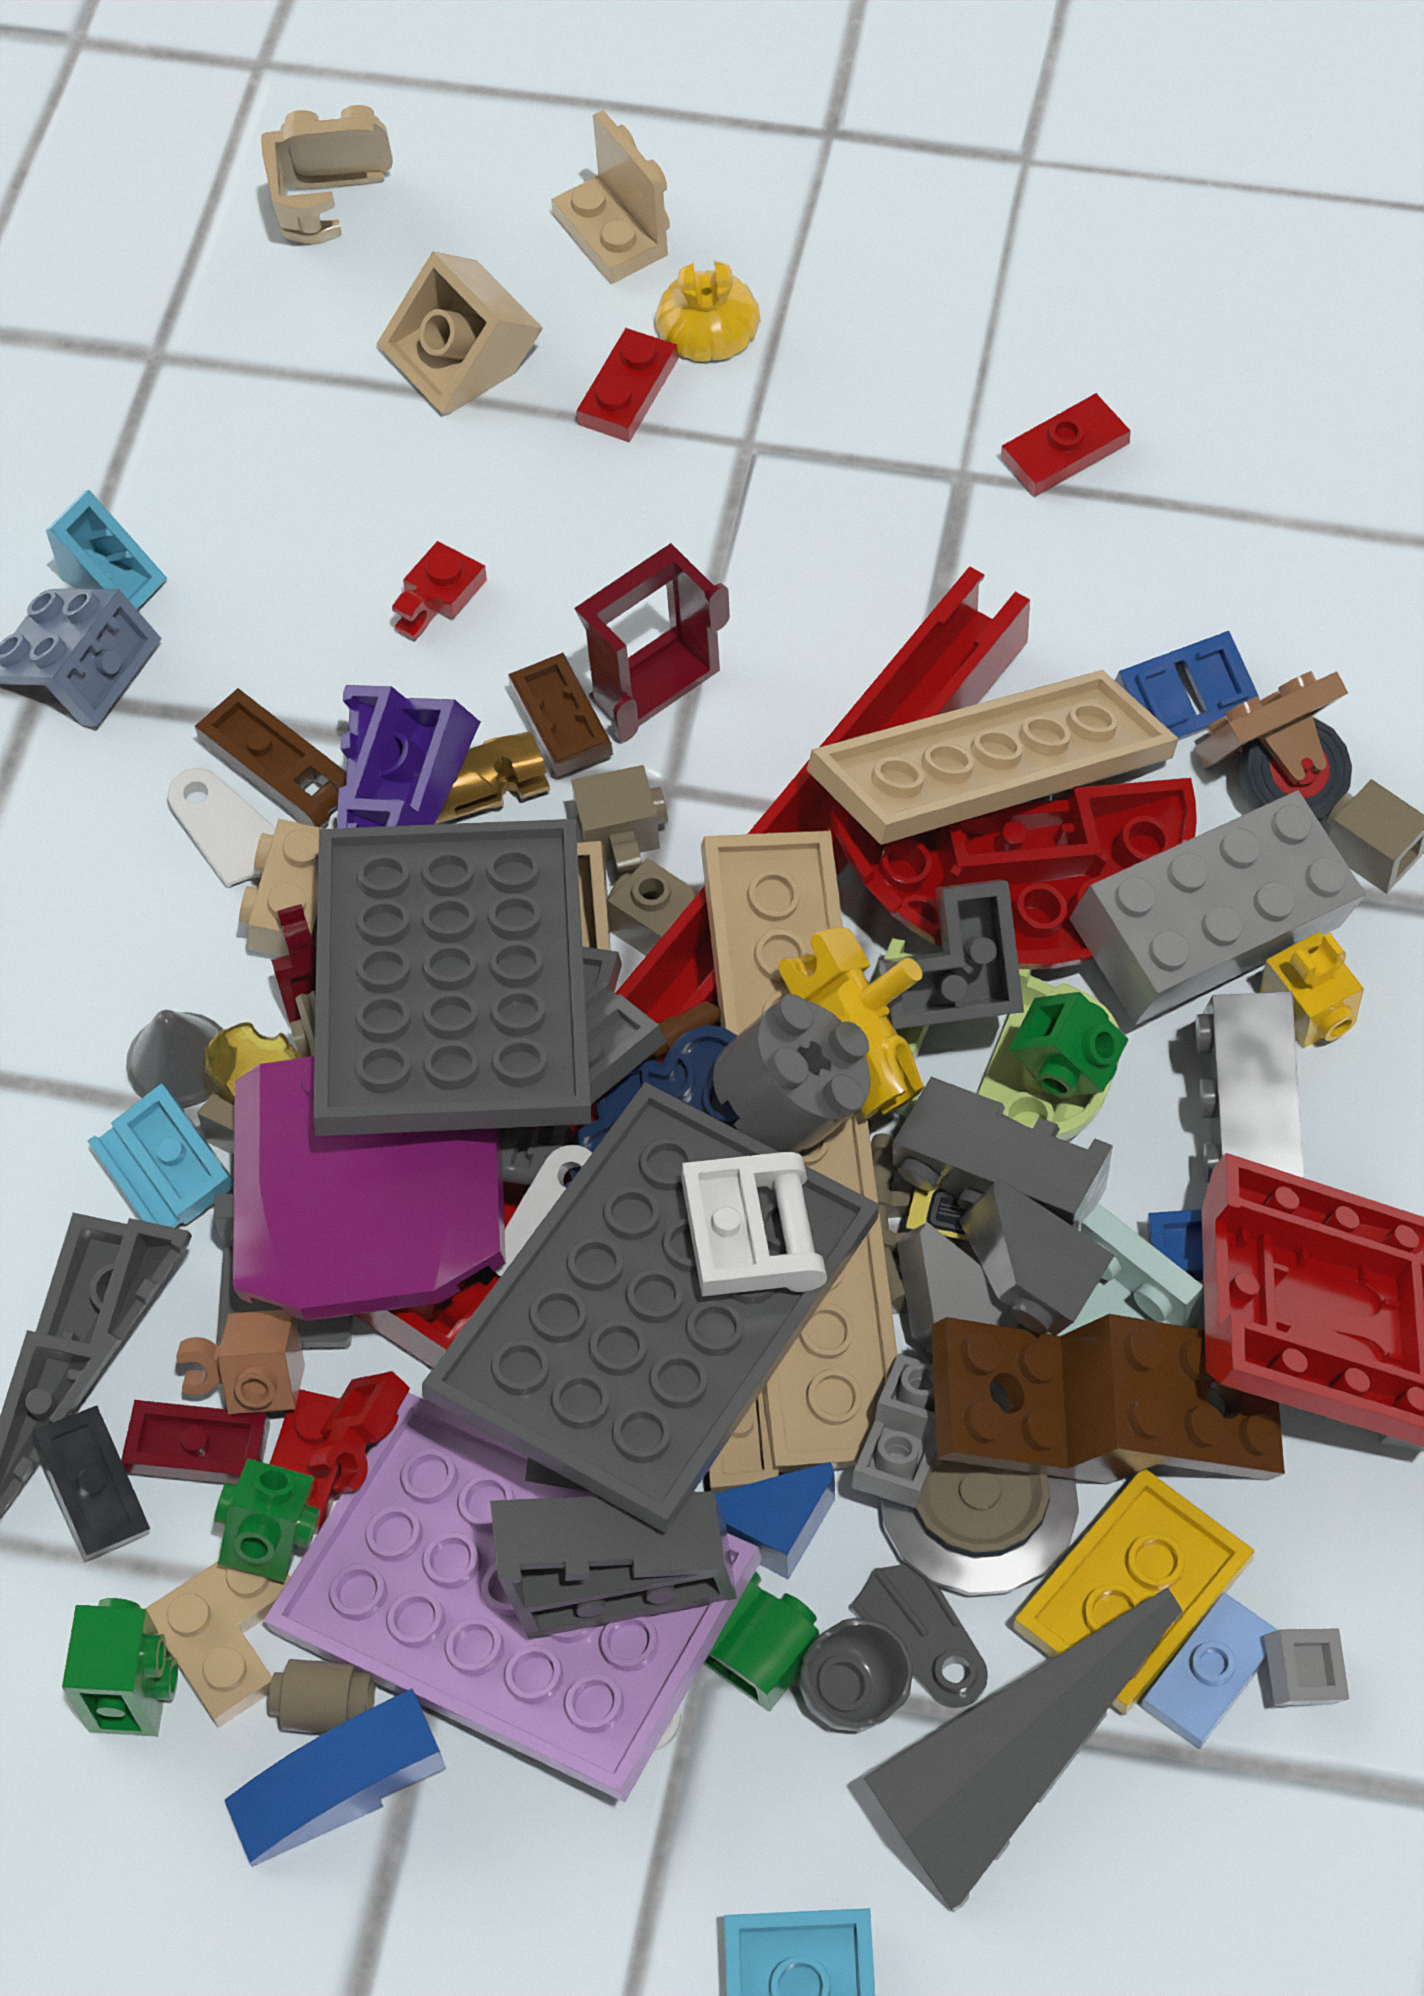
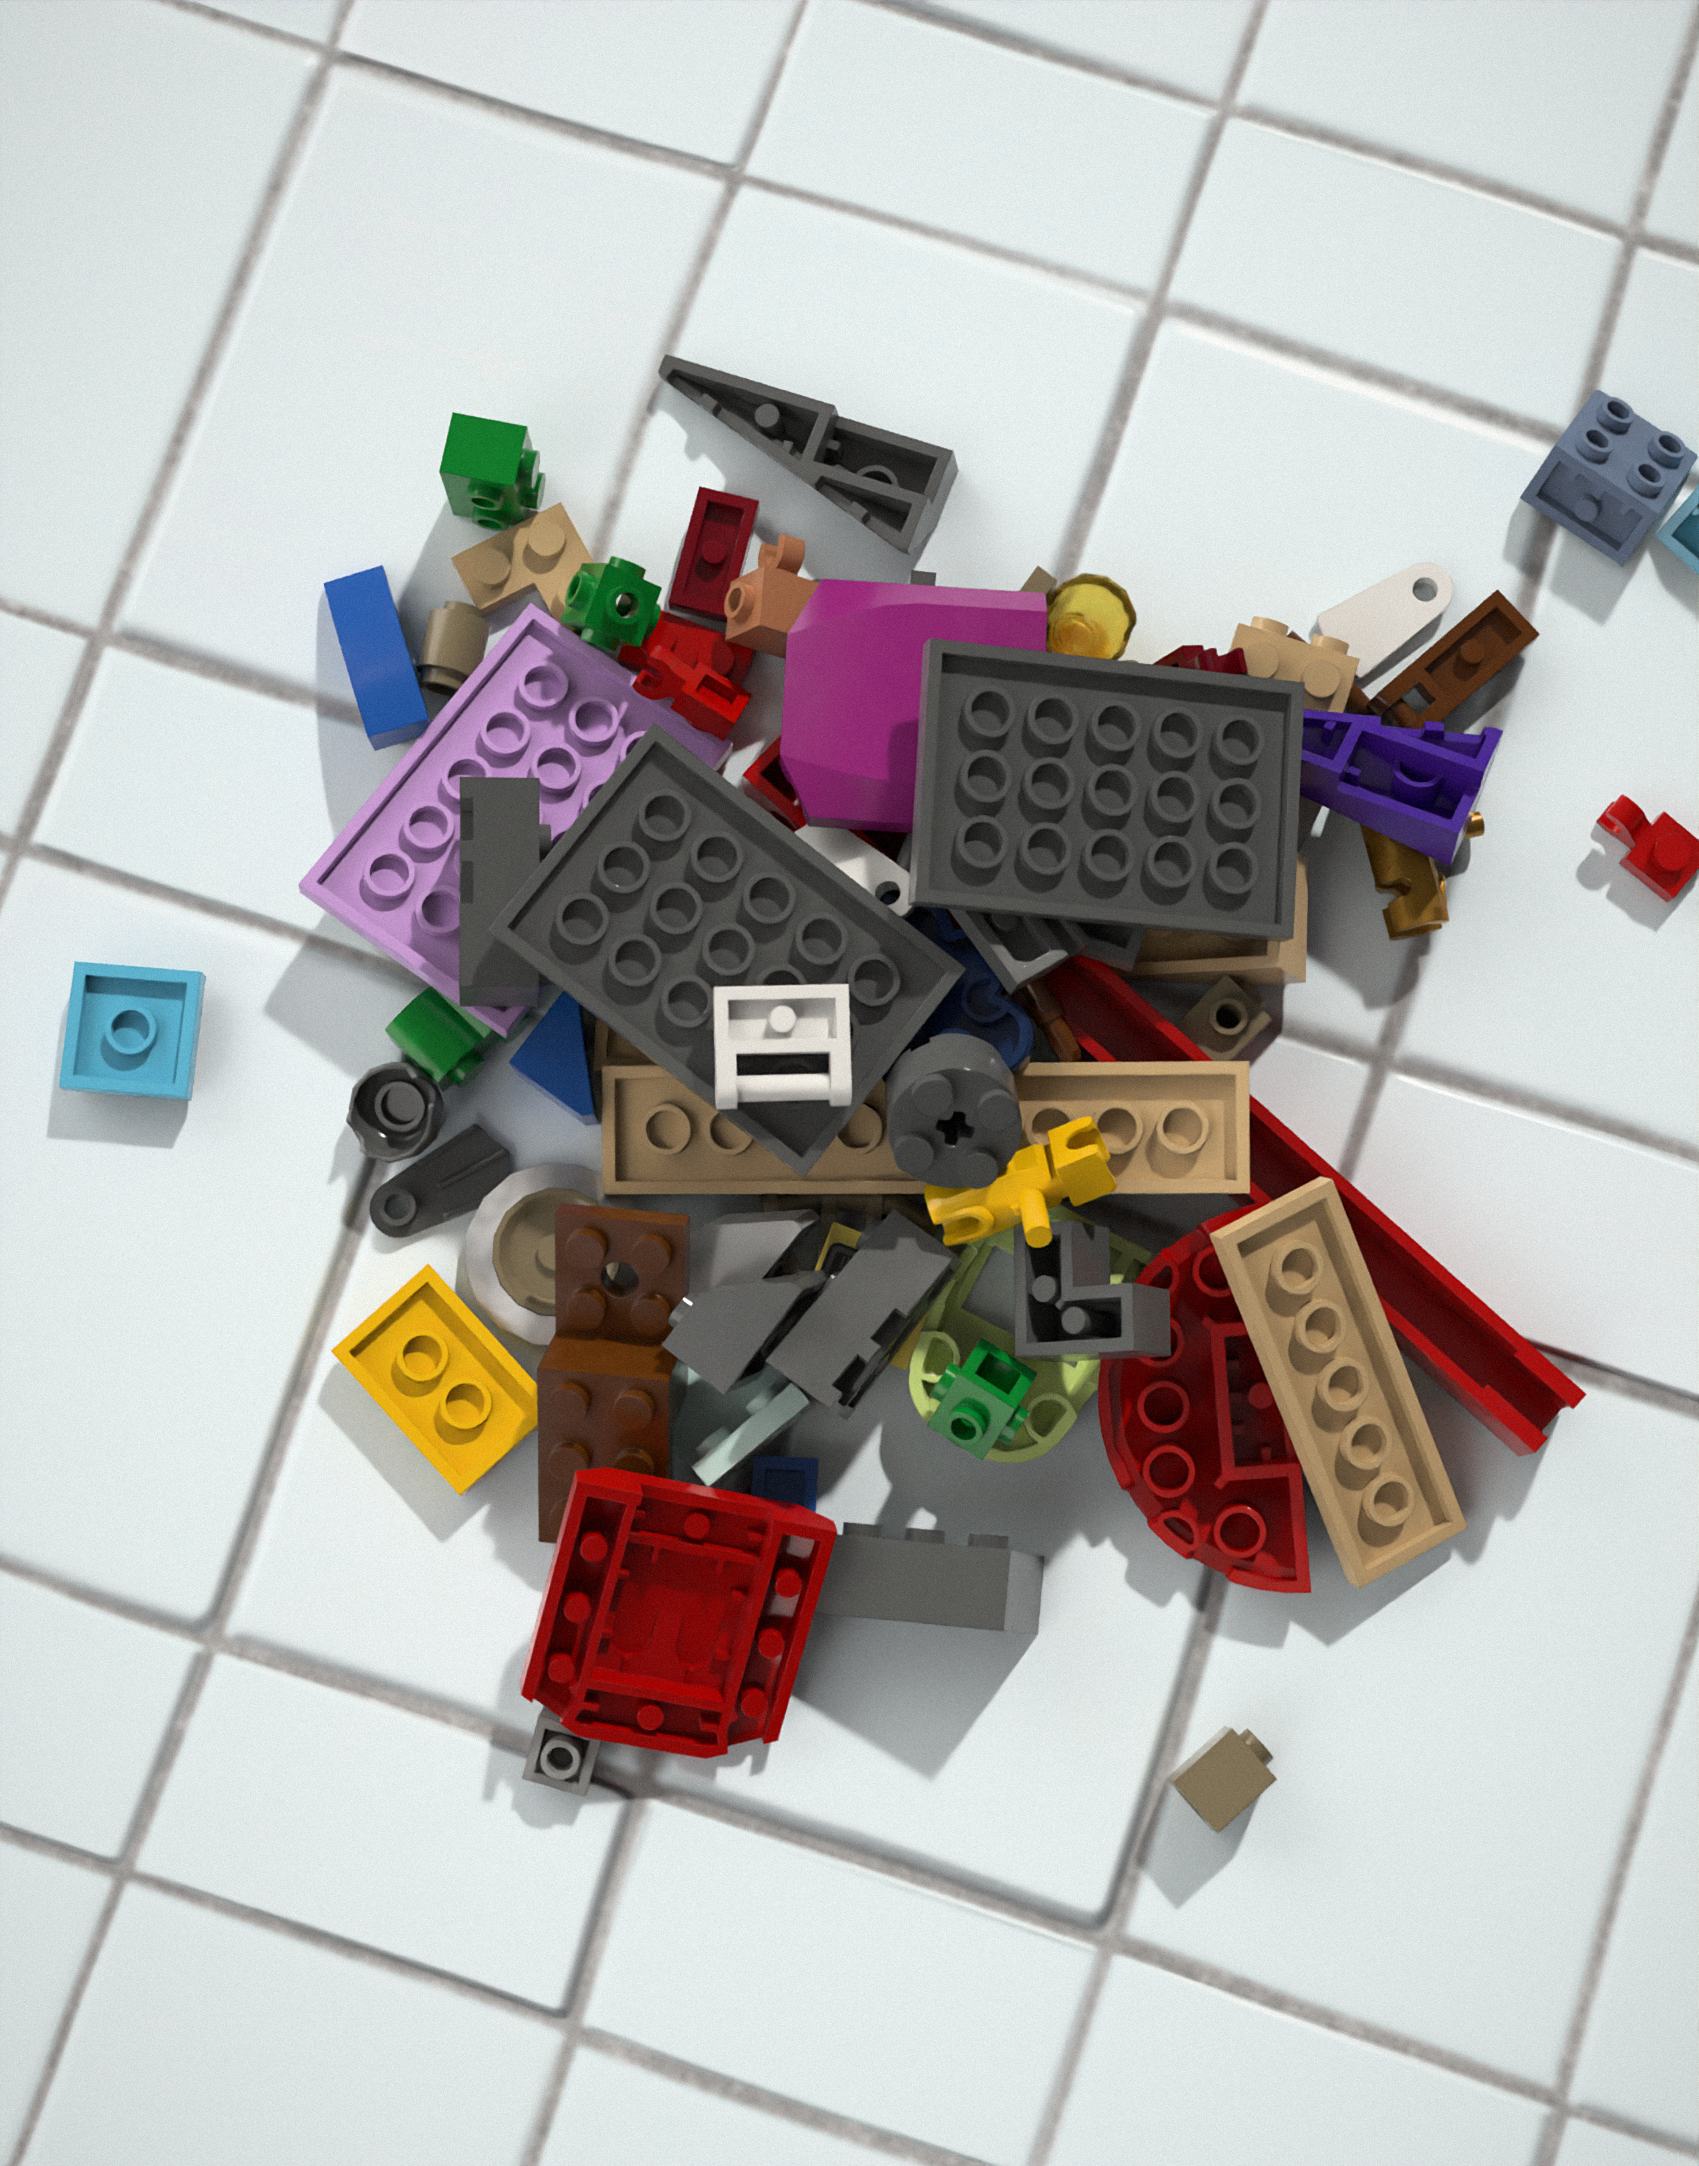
camera: 90 degrees right, 20 degrees up
black plate [31,1405,151,1561] -> none
medium azure plate [88,1083,234,1228] -> none
dark grey hat [126,1009,234,1107] -> none
reddish brown plate [508,652,613,777] -> none
dark tan brick [571,765,668,879] -> none
dark red piece [574,543,730,742] -> none
light grey slope [851,1354,937,1509] -> none
dark grey wedge [864,1587,1183,1912] -> none
light grey brick [1069,790,1366,1025] -> none
blue piece [1115,631,1260,740] -> none
light blue plate [1142,1592,1278,1749] -> none
medium nougat plate [1193,671,1352,822] -> none
yellow brick [1260,931,1364,1049] -> none
light grey plate [1264,1628,1349,1706] -> none

